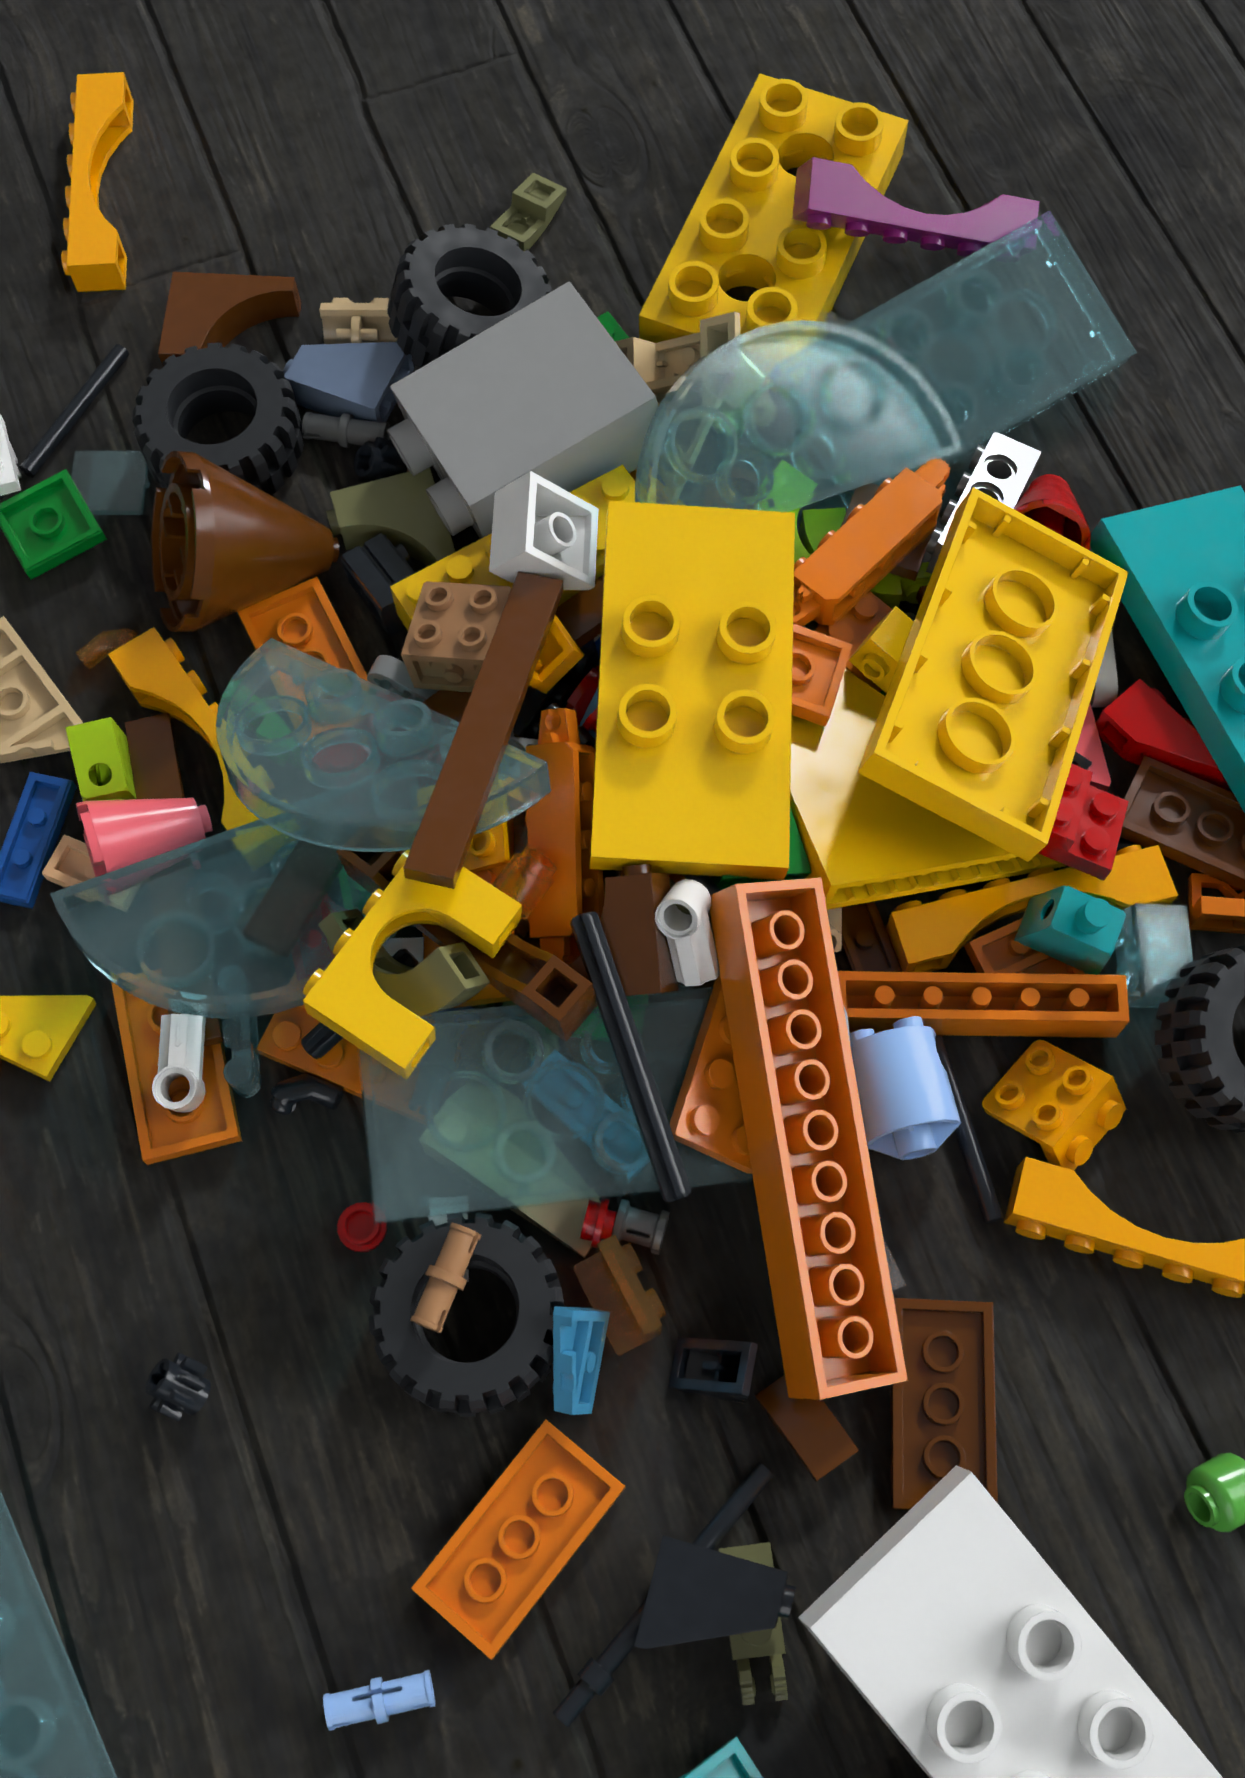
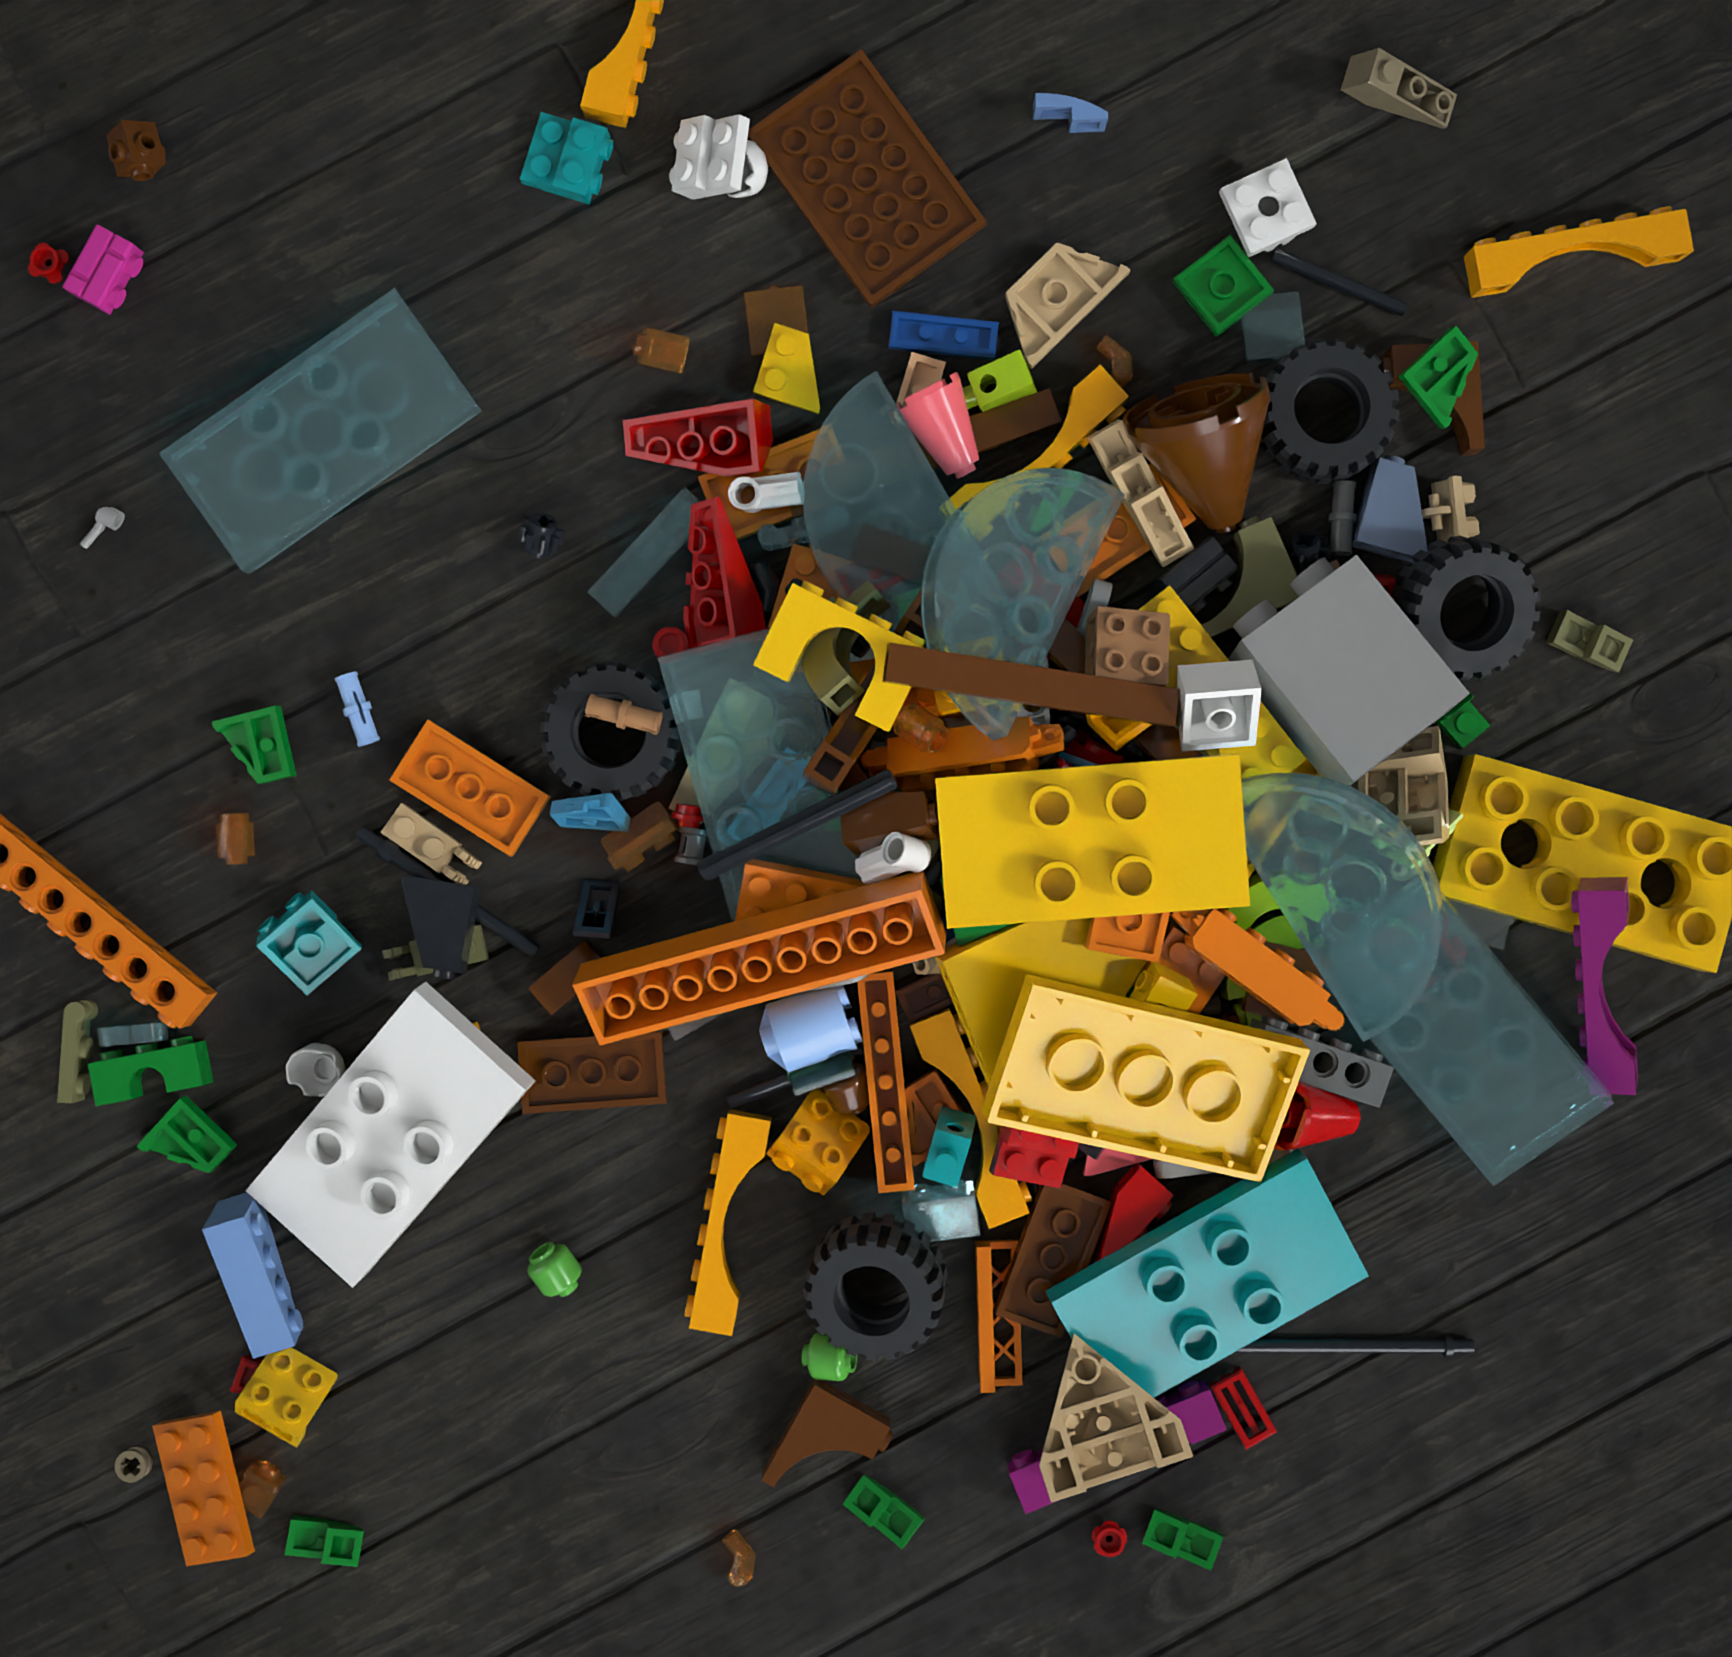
camera: 80 degrees right, 20 degrees up
none -> tan hinge [381,803,482,885]
none -> clear light blue plate [588,487,701,618]
none -> red wedge [623,399,773,477]
none -> red wedge [683,497,767,653]
none -> piece [786,1051,855,1096]
none -> reddish brown head [822,1059,869,1115]
none -> tan slope [1087,419,1194,567]
none -> green wing [1398,326,1478,429]

